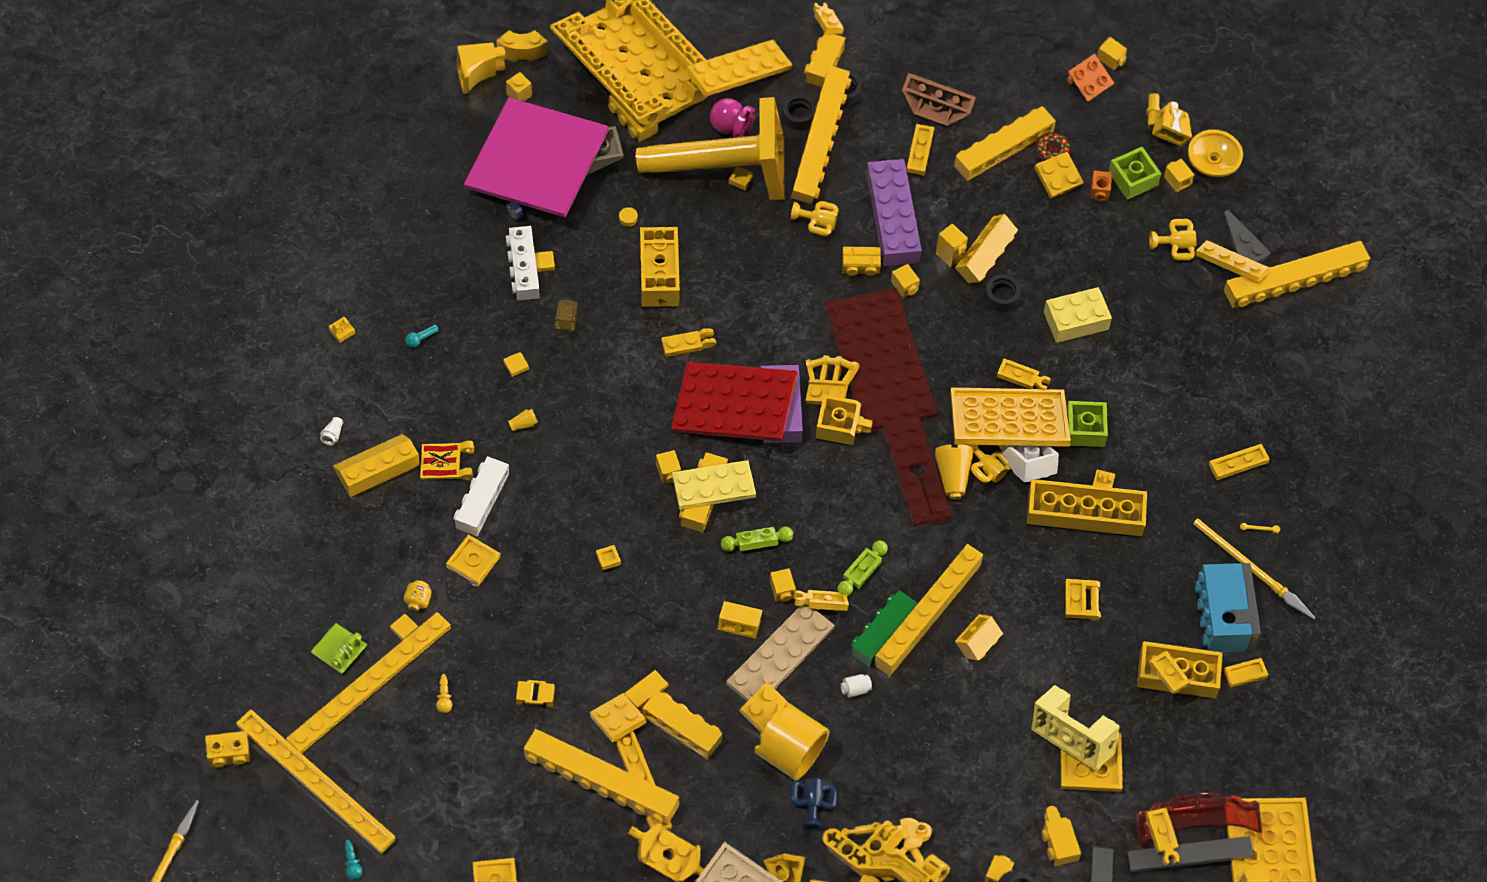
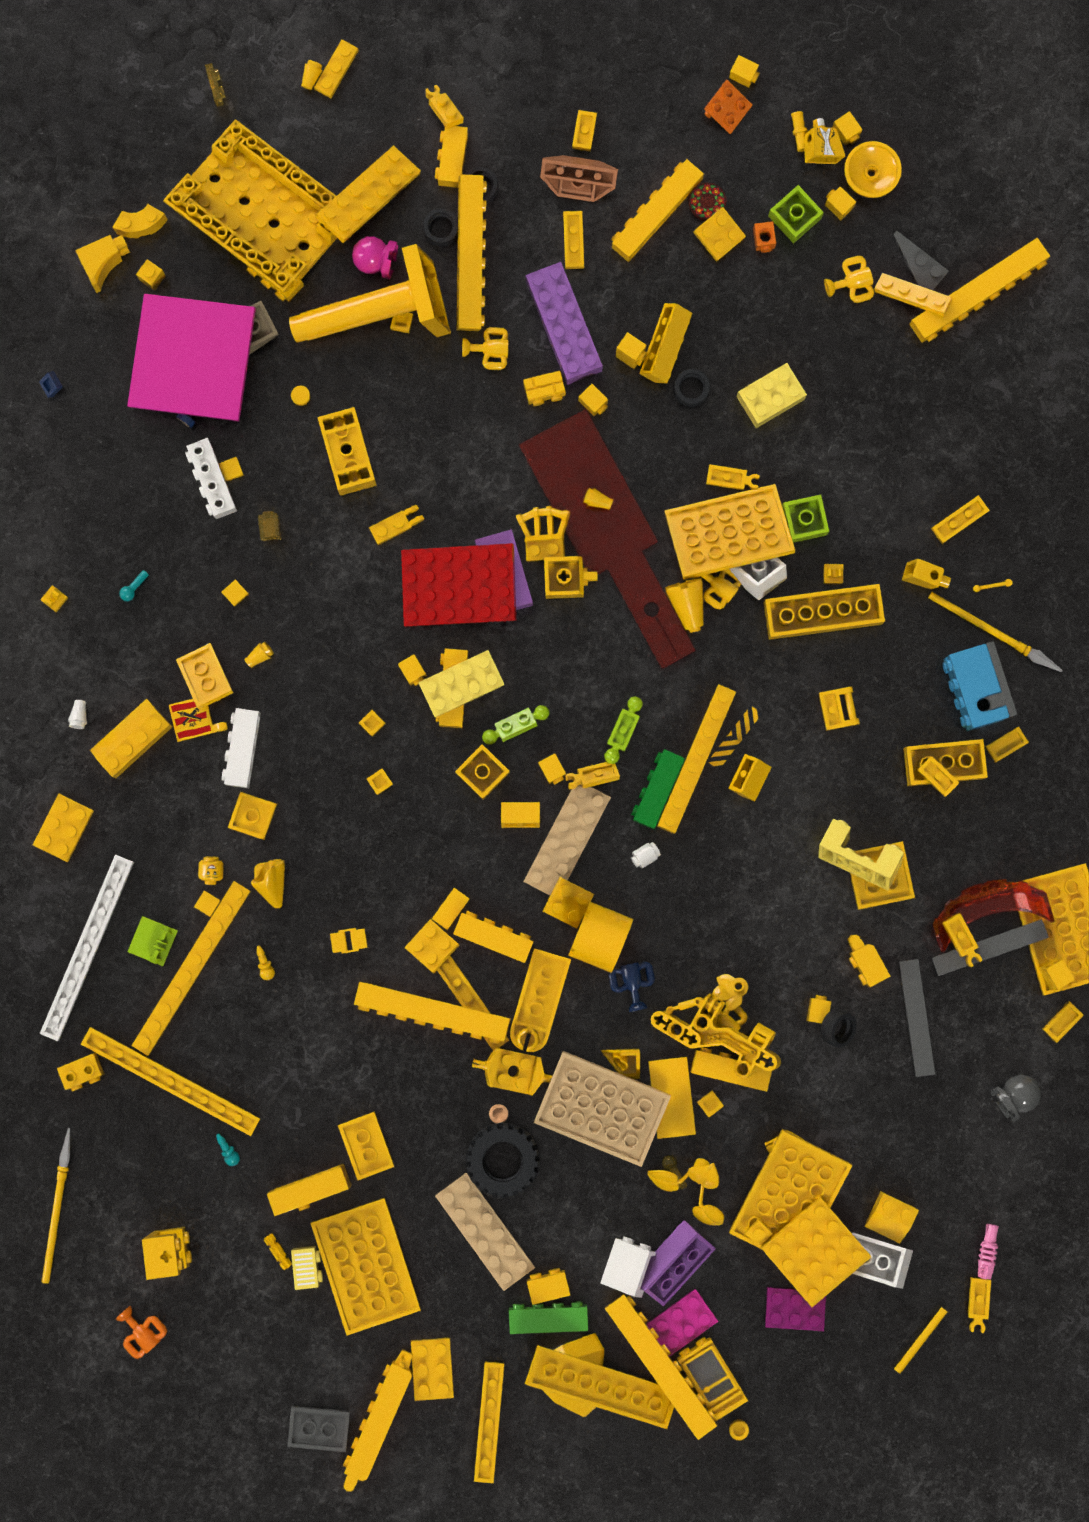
camera: 10 degrees left, 25 degrees up
none -> yellow plate [33,794,94,862]
none -> dark blue plate [39,371,63,398]
none -> white plate [40,855,134,1041]
none -> yellow plate [176,643,233,709]
none -> yellow hat [251,859,285,908]
none -> yellow tile [359,710,386,737]
none -> yellow brick [455,745,510,800]
none -> yellow plate [510,949,571,1052]
none -> yellow plate [572,110,597,152]
none -> yellow cone [583,488,613,510]
none -> sticker [708,705,762,770]
none -> yellow brick [832,111,862,146]
none -> yellow torso [902,559,951,589]

